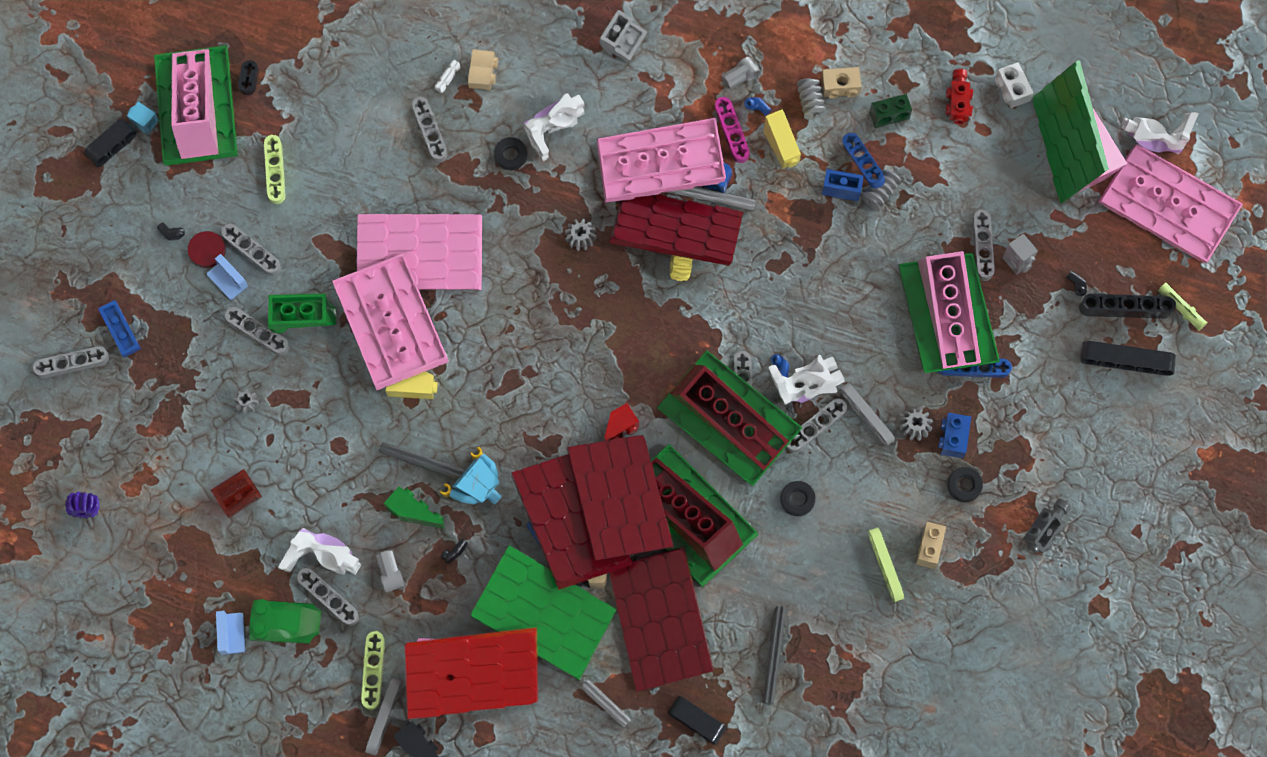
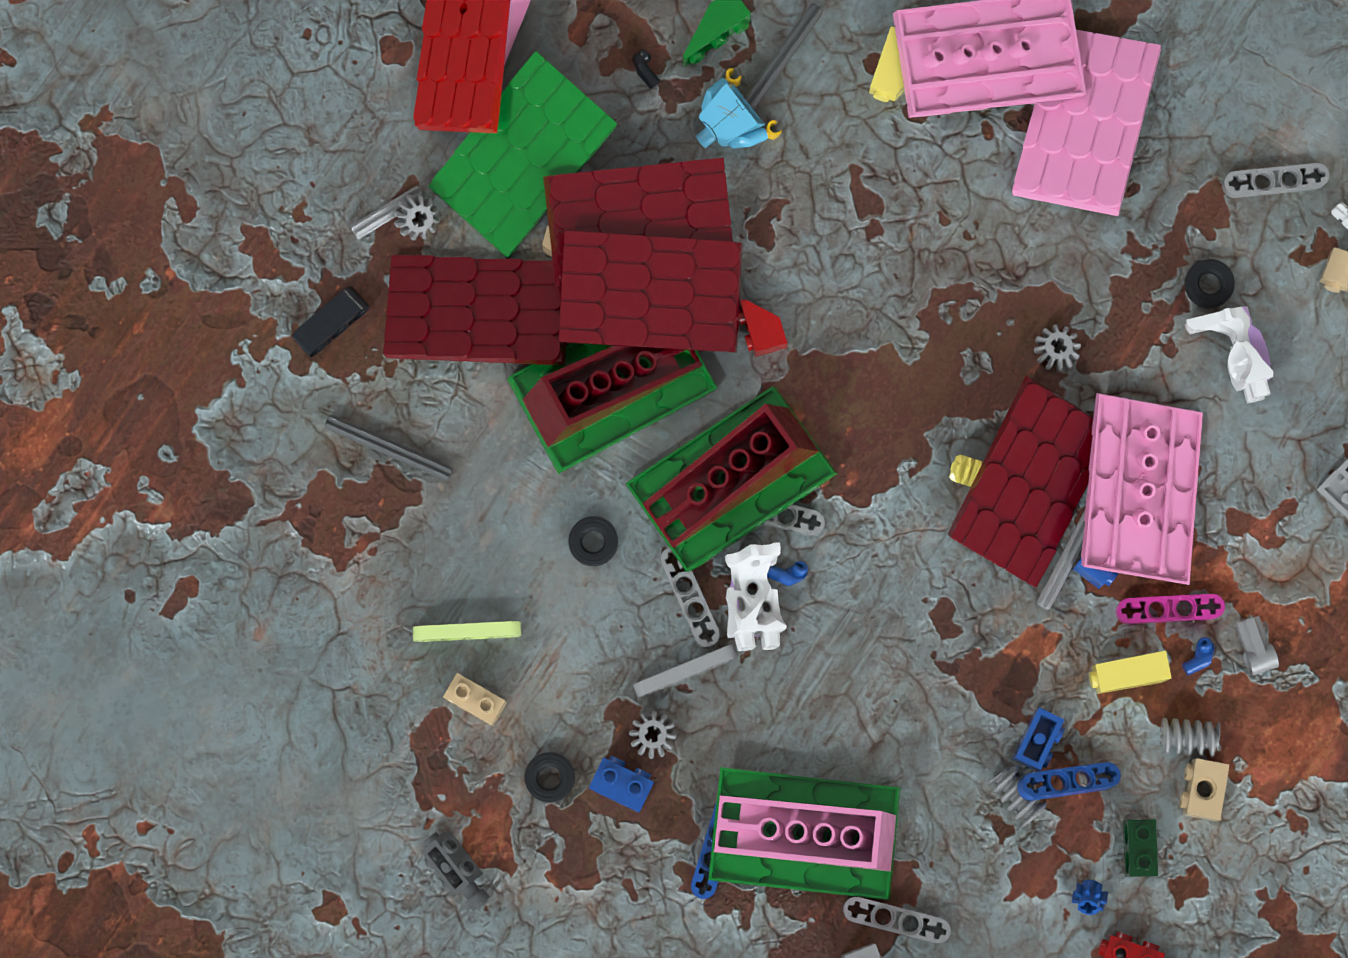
camera: 105 degrees right, 10 degrees up
none -> light grey gear [393,193,440,240]
none -> blue gear [1072,880,1108,915]

